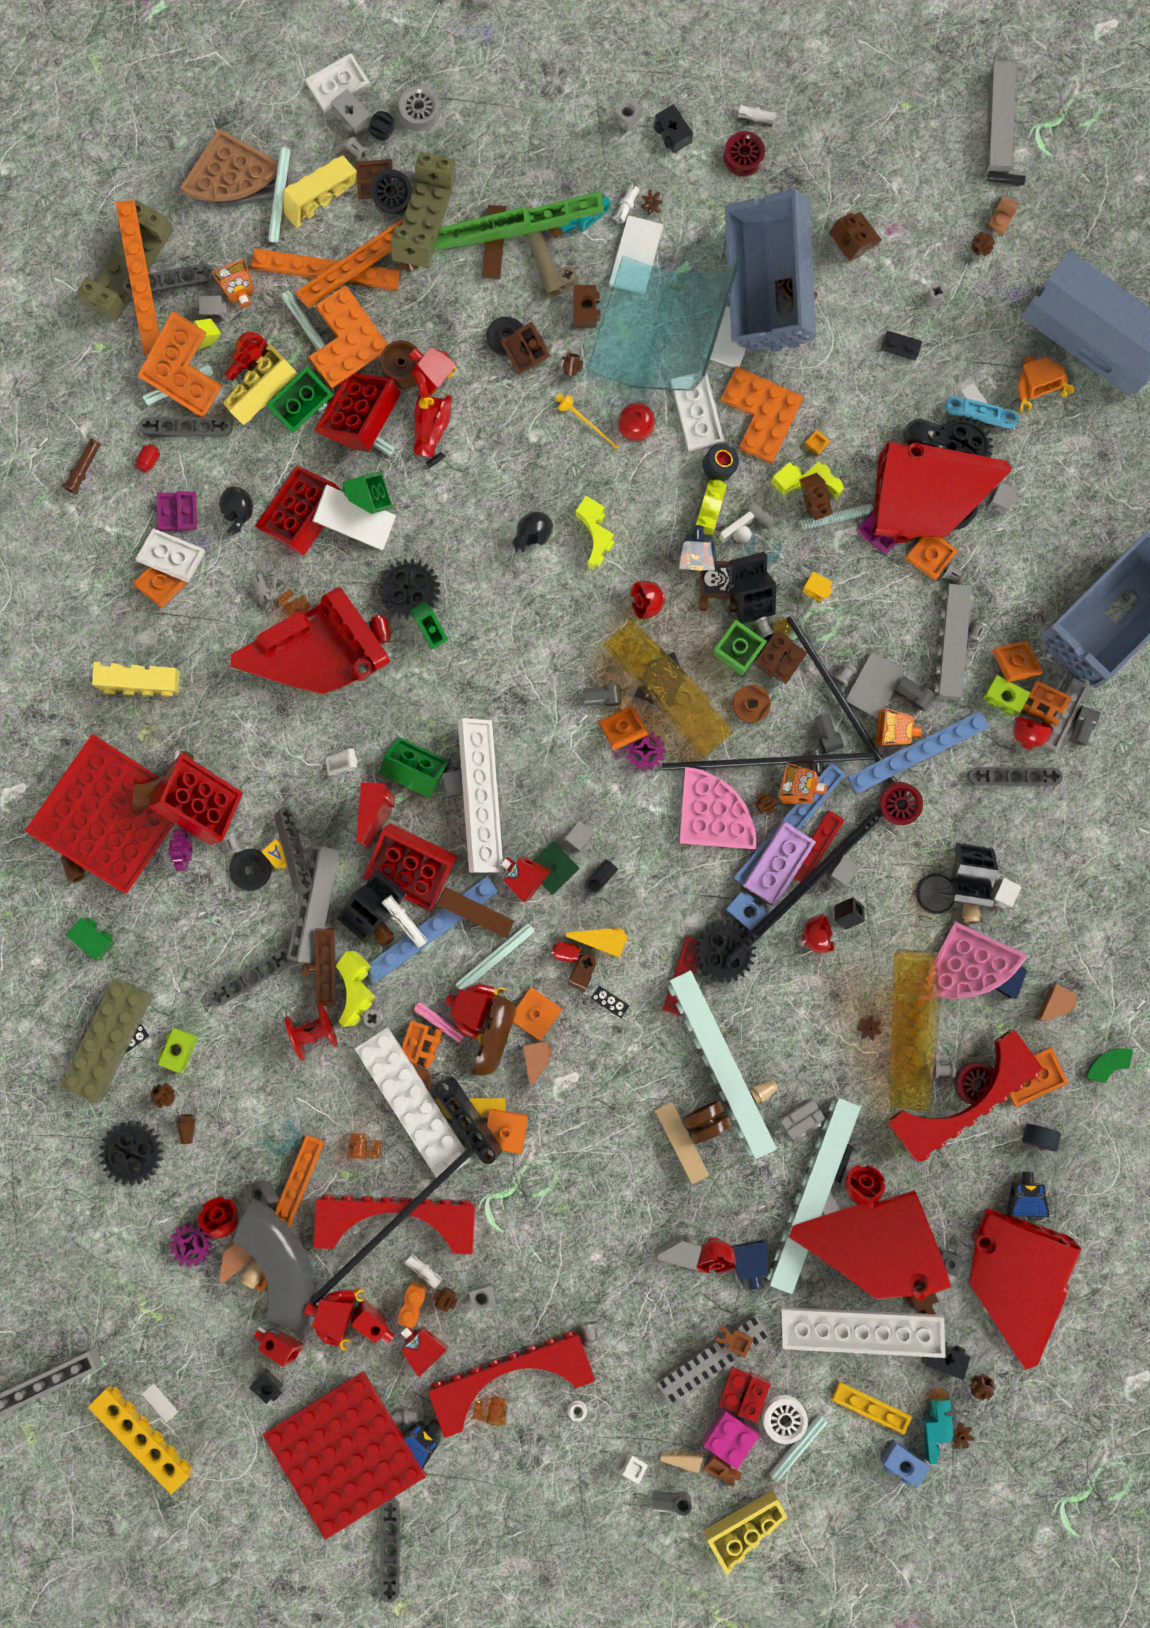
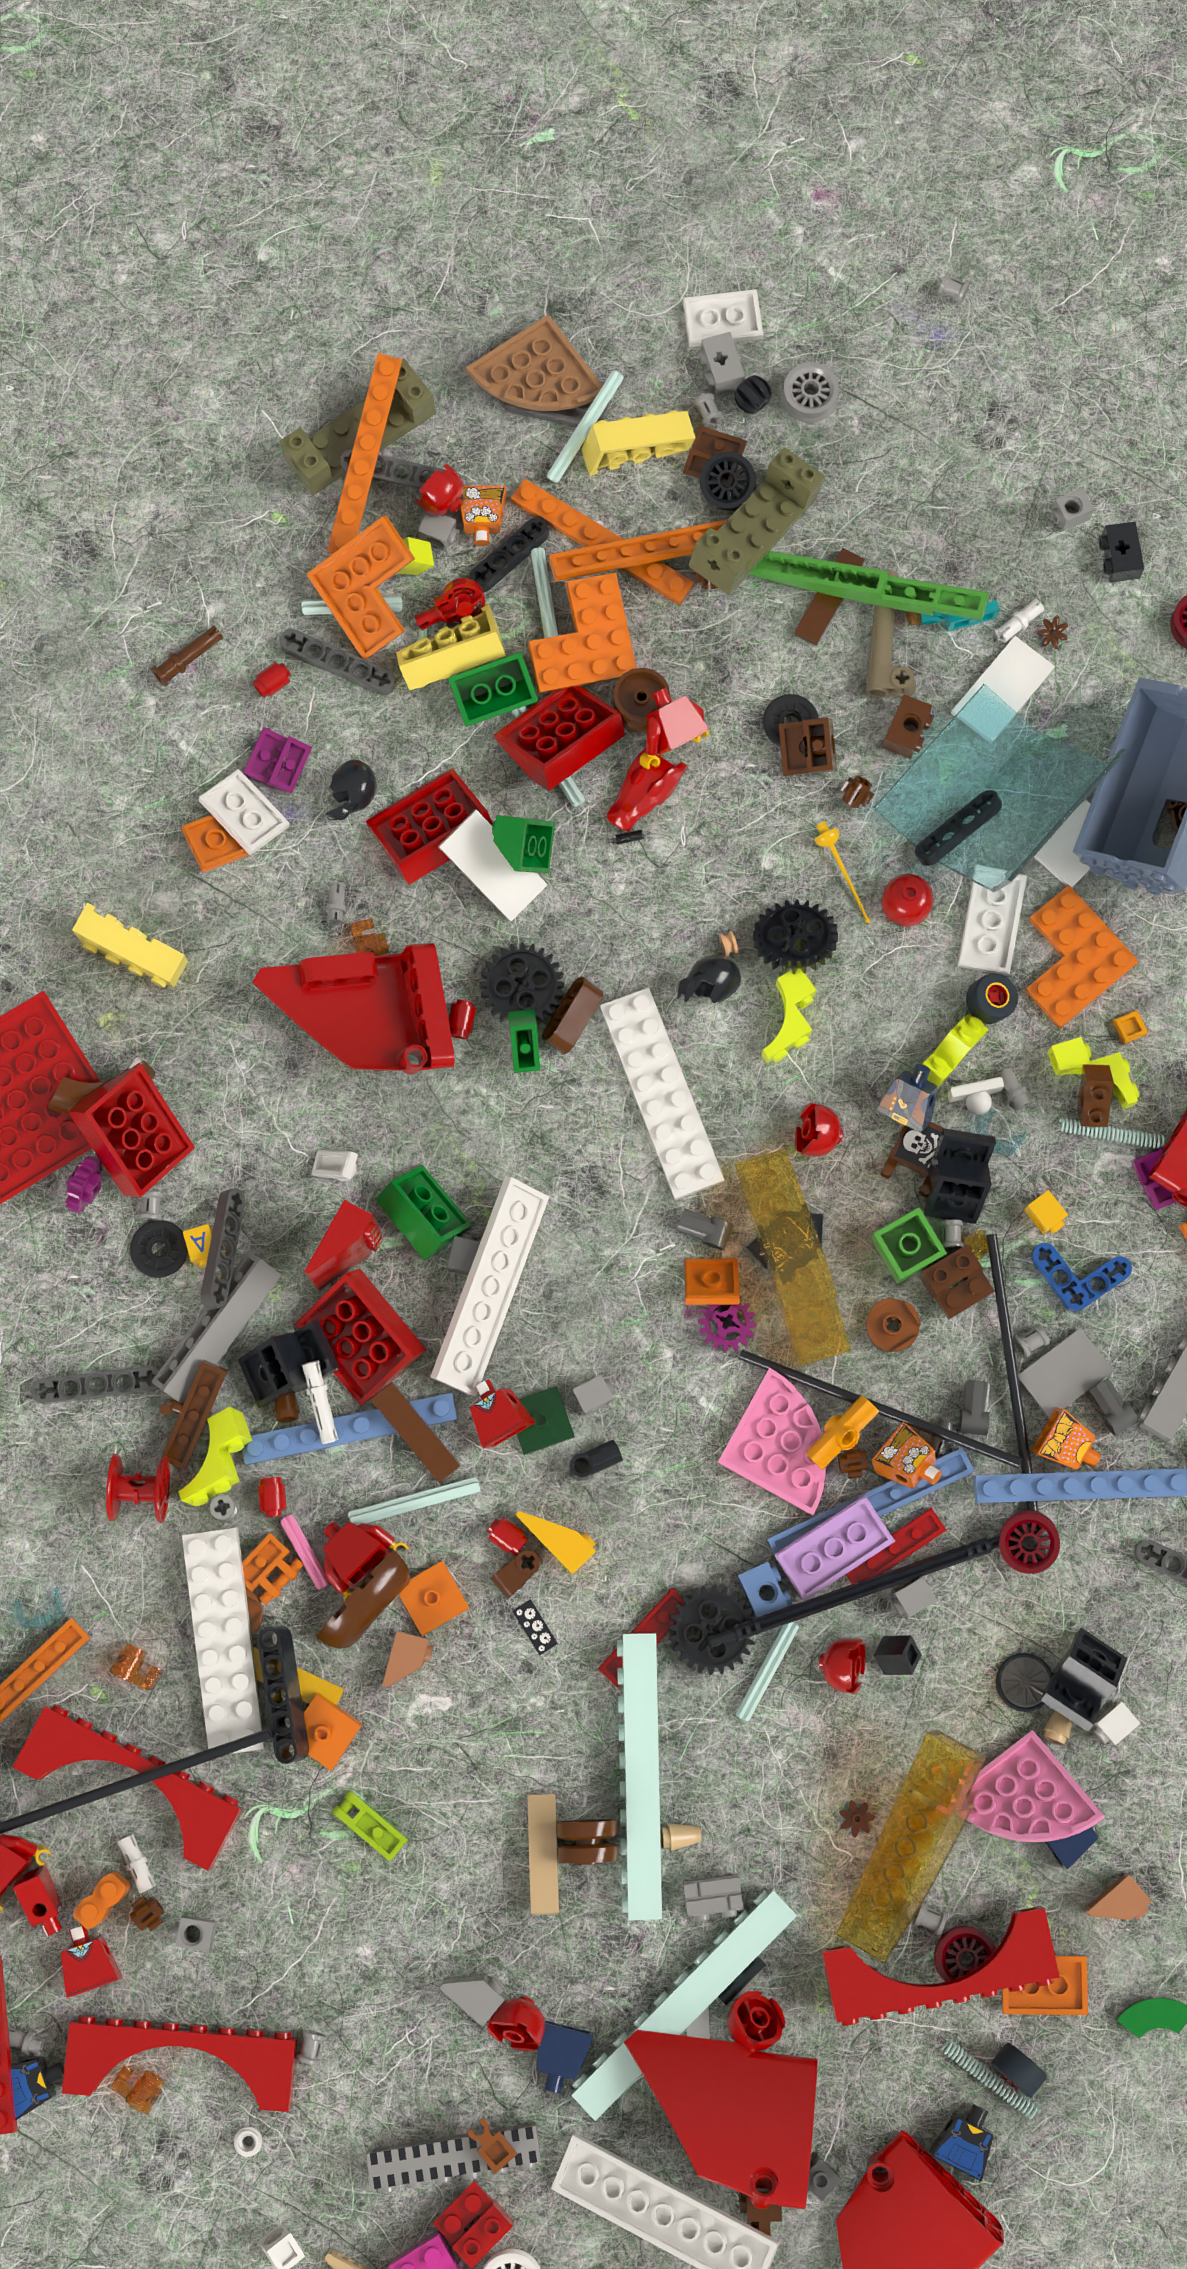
camera: 30 degrees right, 5 degrees down
none -> red brick [258,1477,287,1517]
none -> lime plate [331,1789,409,1862]
none -> red cylinder [415,464,464,516]
none -> black beam [469,517,549,592]
none -> reddish brown beam [542,976,603,1055]
none -> white plate [600,988,725,1200]
none -> light nougat bush [719,931,739,957]
none -> light aqua axle [736,1622,799,1721]
none -> black gear [753,899,838,974]
none -> light orange piece [805,1395,879,1470]
none -> black beam [915,790,1002,866]
none -> light aqua piece [941,2039,1041,2120]
none -> blue beam [1031,1243,1132,1312]

